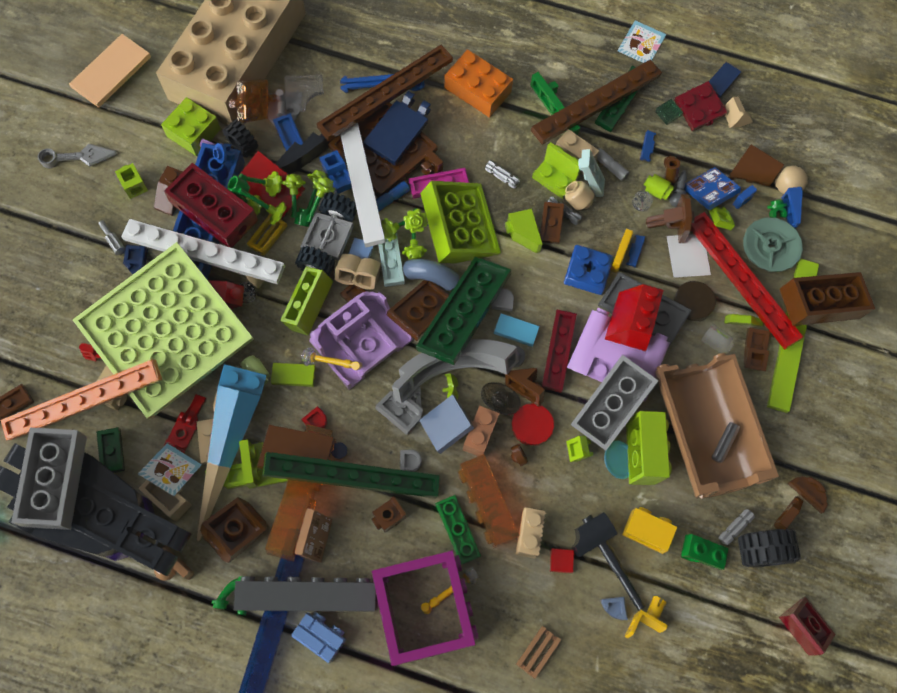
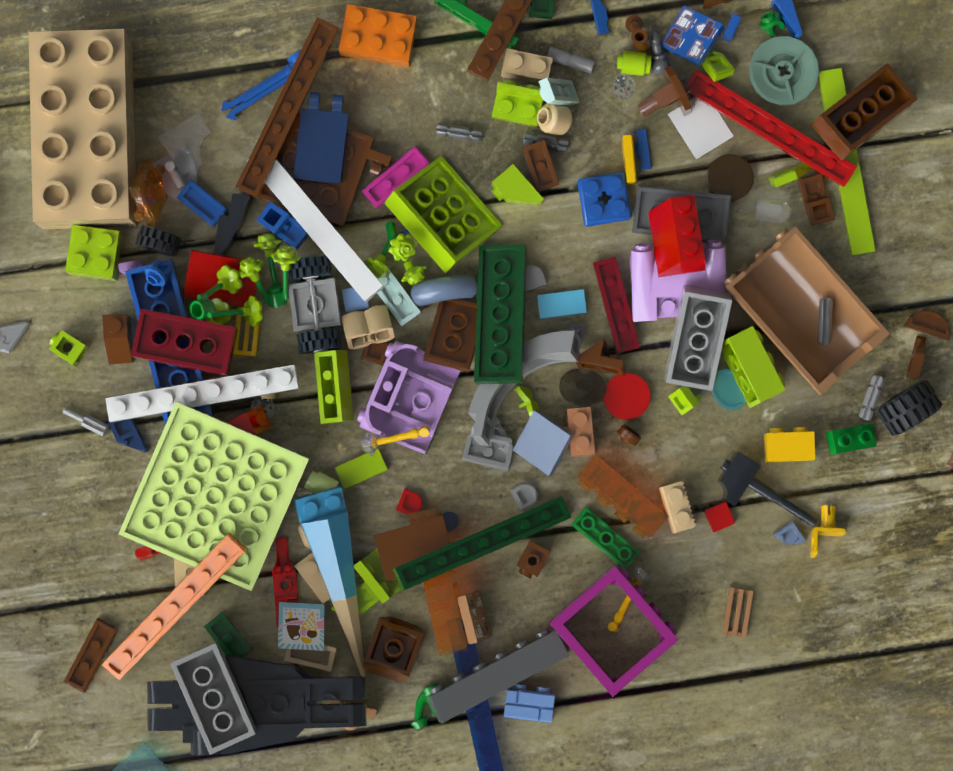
camera: 25 degrees left, 15 degrees up
blue piece [376,181,410,212] -> none

